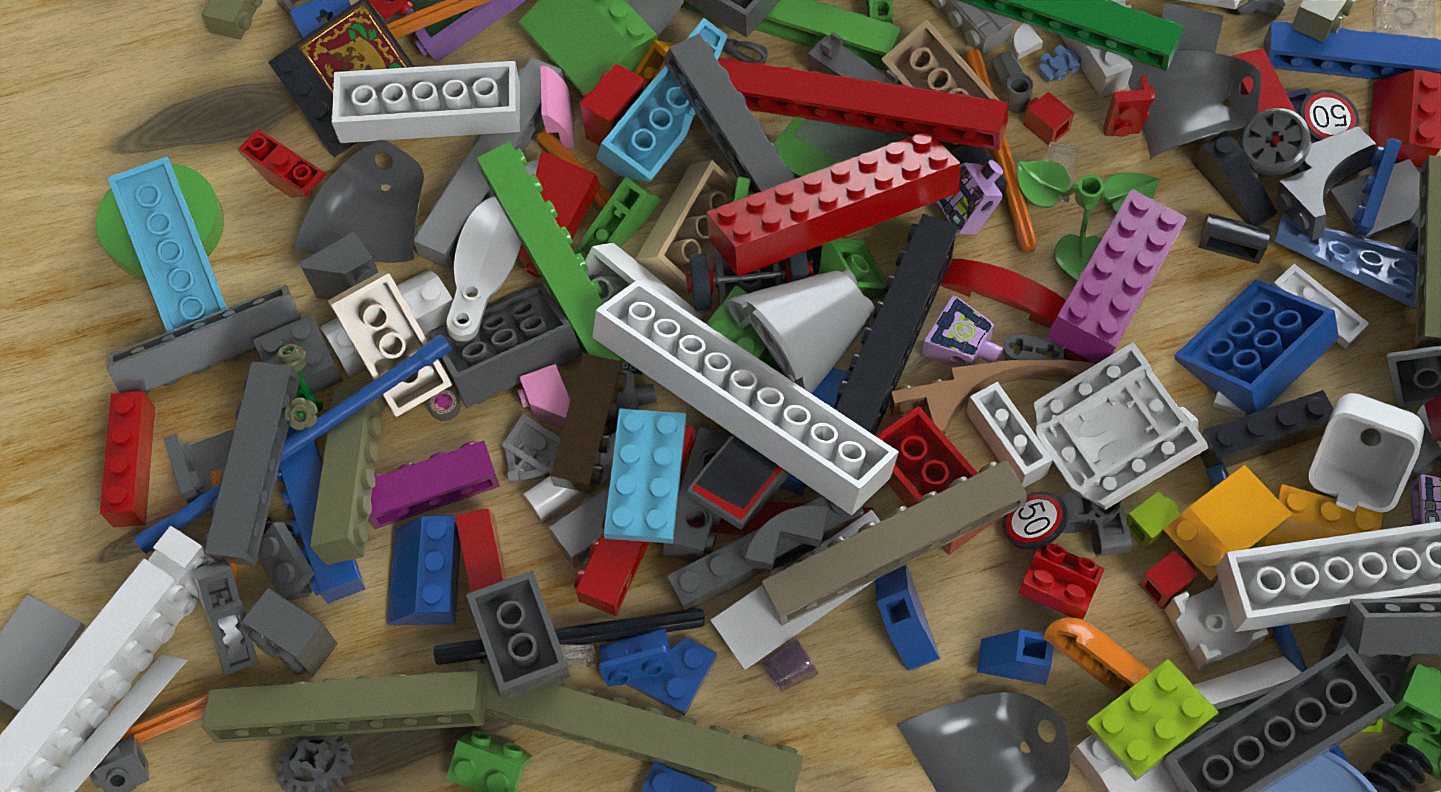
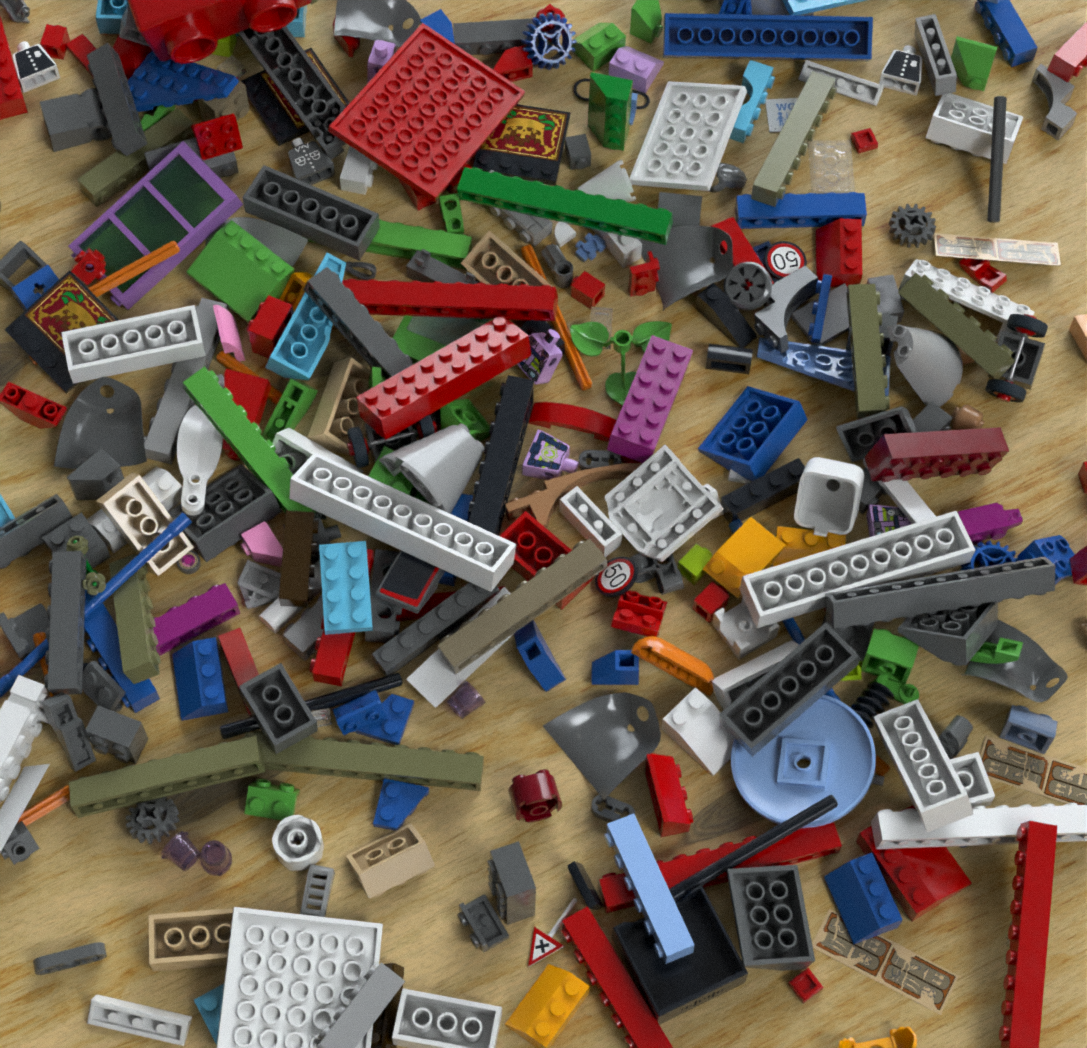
camera: 15 degrees left, 0 degrees up
dark grey brick [745,505,828,571] -> none
lime plate [1086,659,1219,782] -> none
white plate [1272,264,1370,349] -> none

